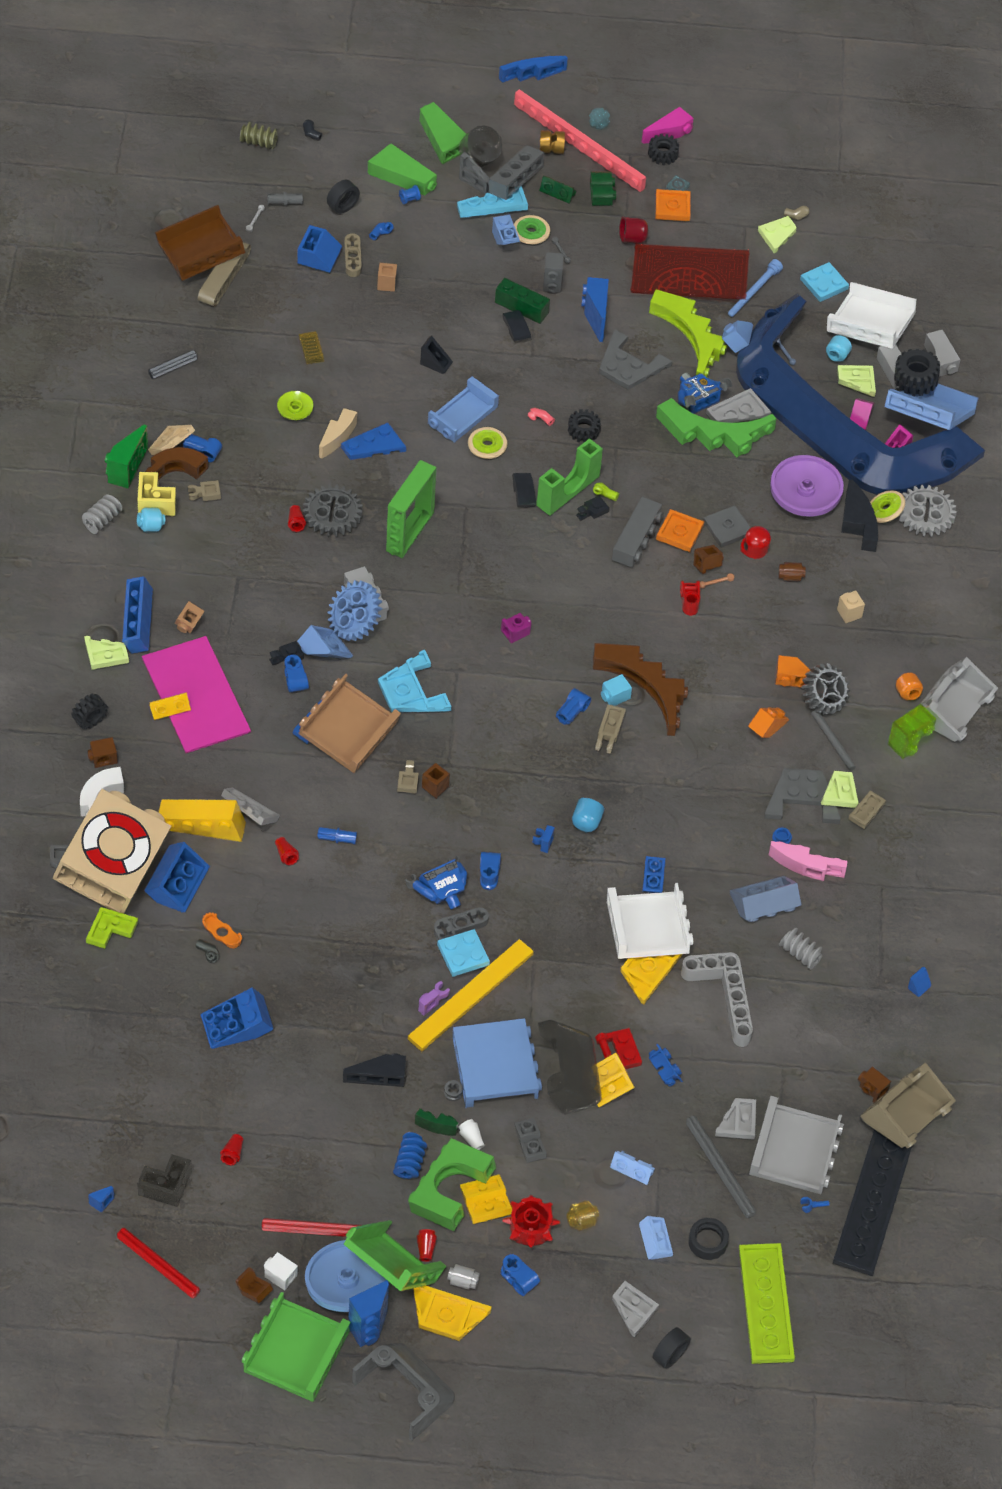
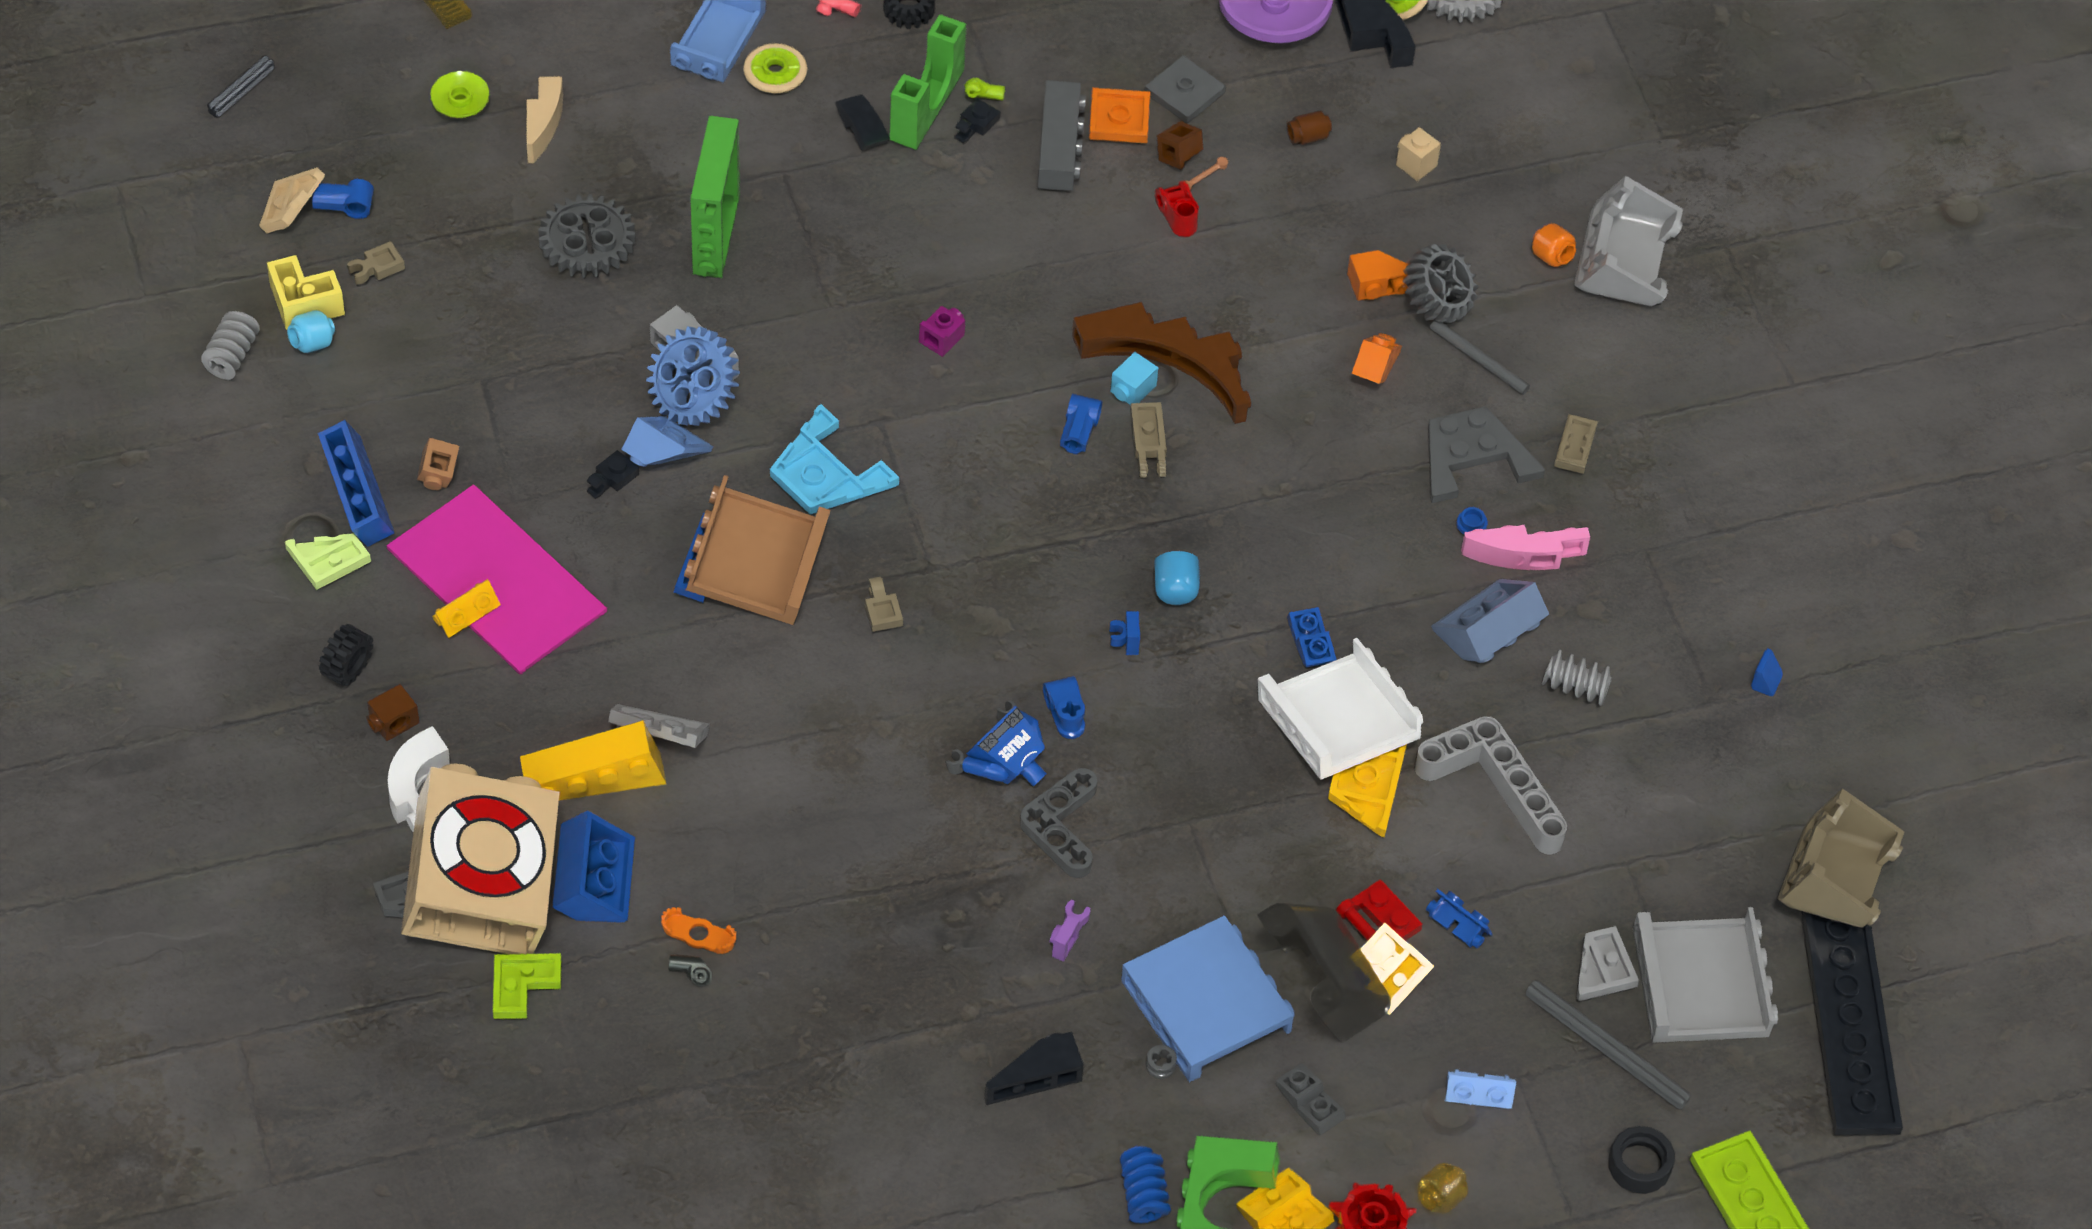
camera: 20 degrees left, 0 degrees up
green slope [105,425,148,489] -> none
reddish brown arch [145,447,208,481] -> none
blue slope [201,987,274,1049] -> none
red cone [275,837,299,865] -> none
blue piece [284,655,309,693] -> none
red cone [288,505,306,532] -> none
blue axle [317,827,357,844] -> none
blue wing [341,423,406,460] -> none
yellow tile [408,939,534,1051] -> none
dark green slope [415,1109,459,1136] -> none
reddish brown brick [422,763,450,798] -> none
medium azure plate [437,929,490,977] -> none
white cone [459,1119,485,1150] -> none
light blue slope [639,1216,673,1259] -> none
red helmet [740,526,771,559] -> none
blue hand [800,1197,829,1213] -> none
yellowish green wing [821,771,859,808] -> none
reddish brown brick [858,1066,891,1103] -> none
clear neon green brick [888,704,936,759] -> none

